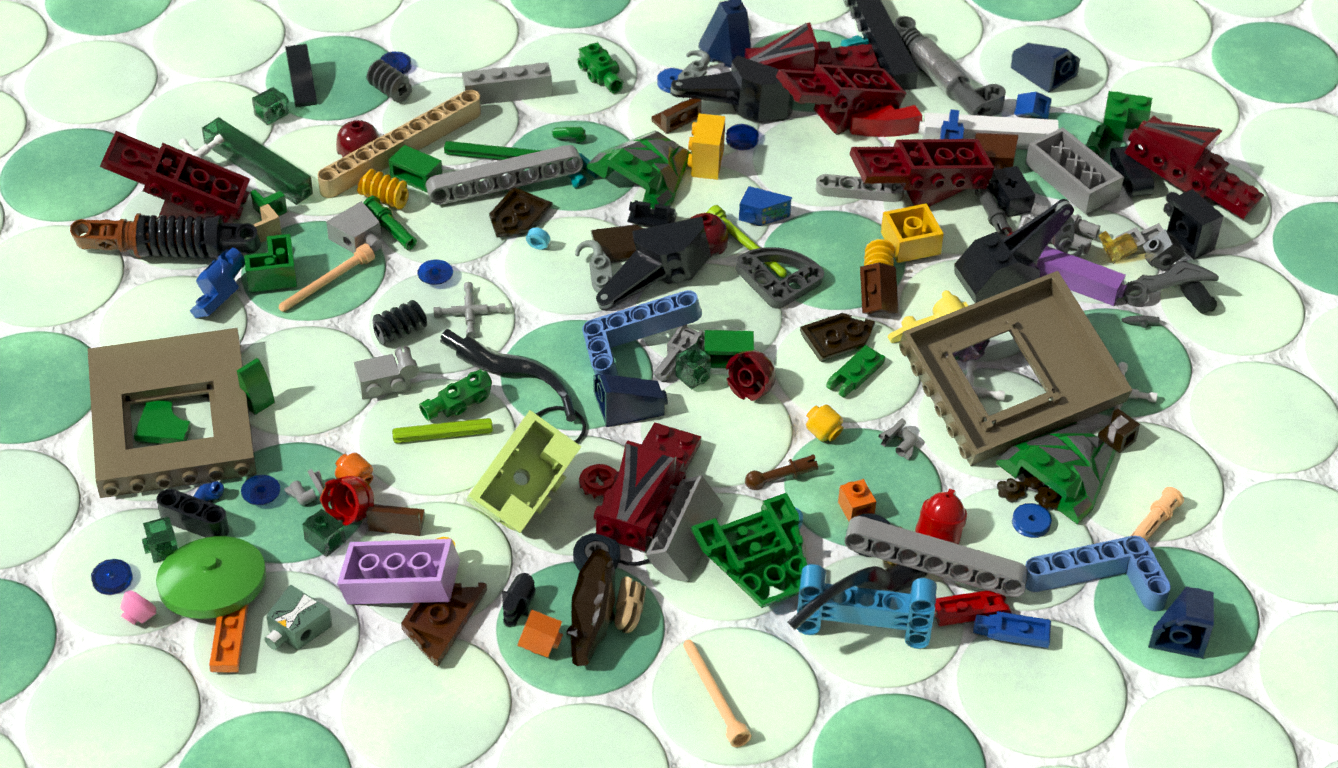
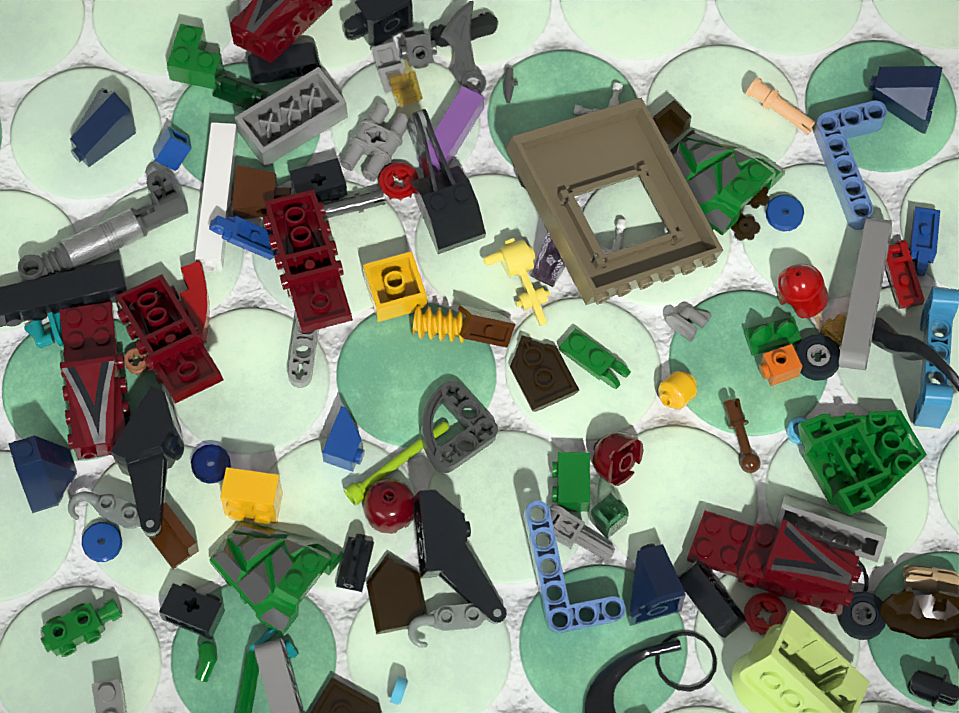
camera: 90 degrees left, 20 degrees up
none -> black brick [159,583,225,640]
none -> black beam [678,560,746,638]
none -> green tile [744,316,802,356]

